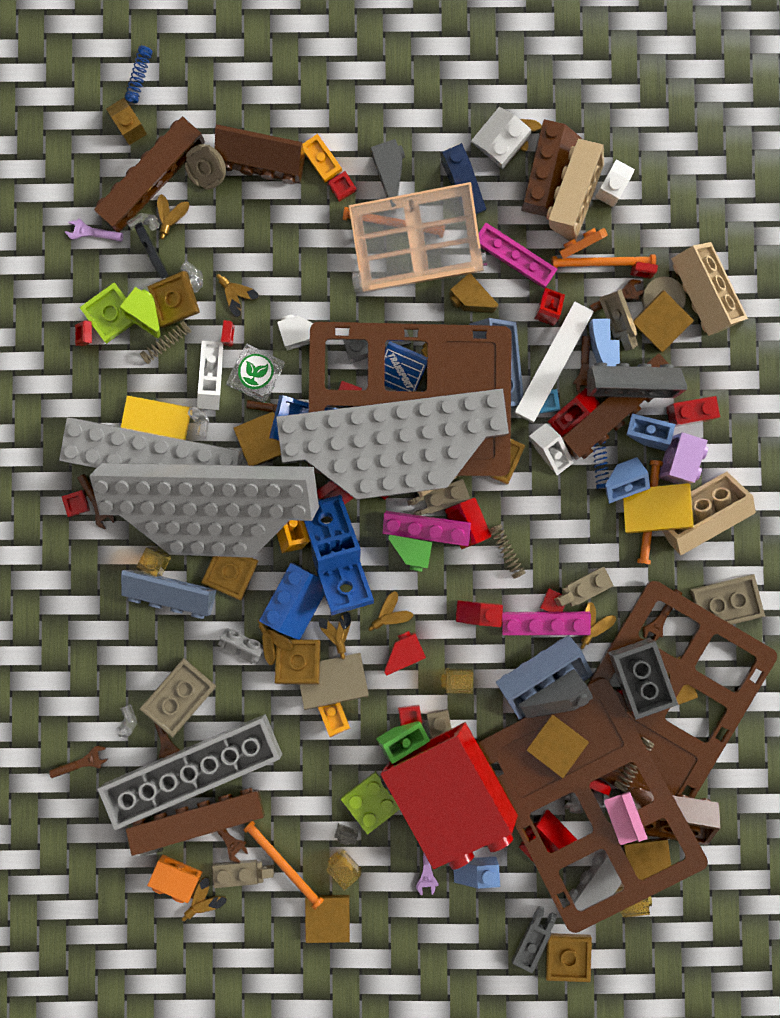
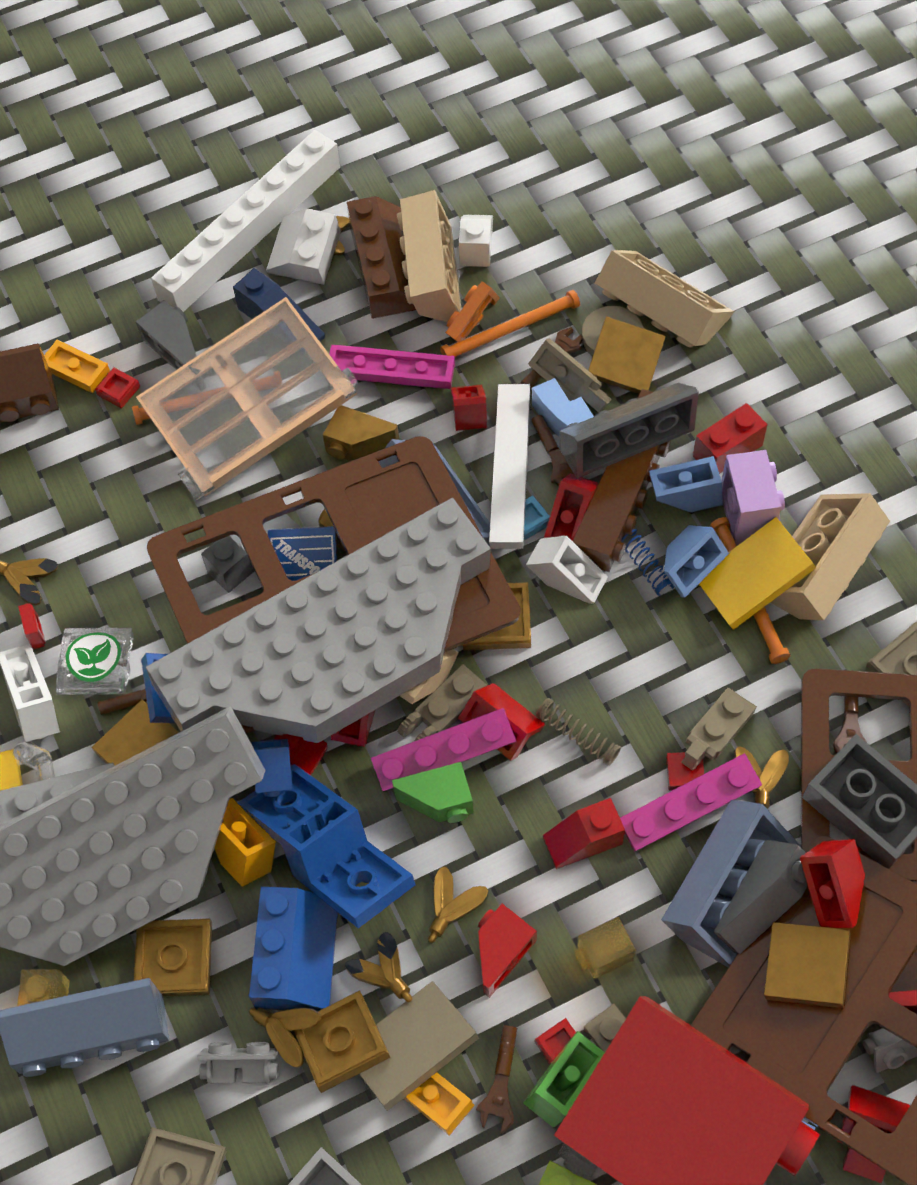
camera: 20 degrees left, 25 degrees down
white slope [277,315,313,351] -> none
red tile [630,262,658,279] -> none
none -> white brick [151,130,340,312]
none -> blue brick [252,739,292,797]
none -> reddish brown piece [476,1025,518,1134]
none -> red slope [800,839,865,928]

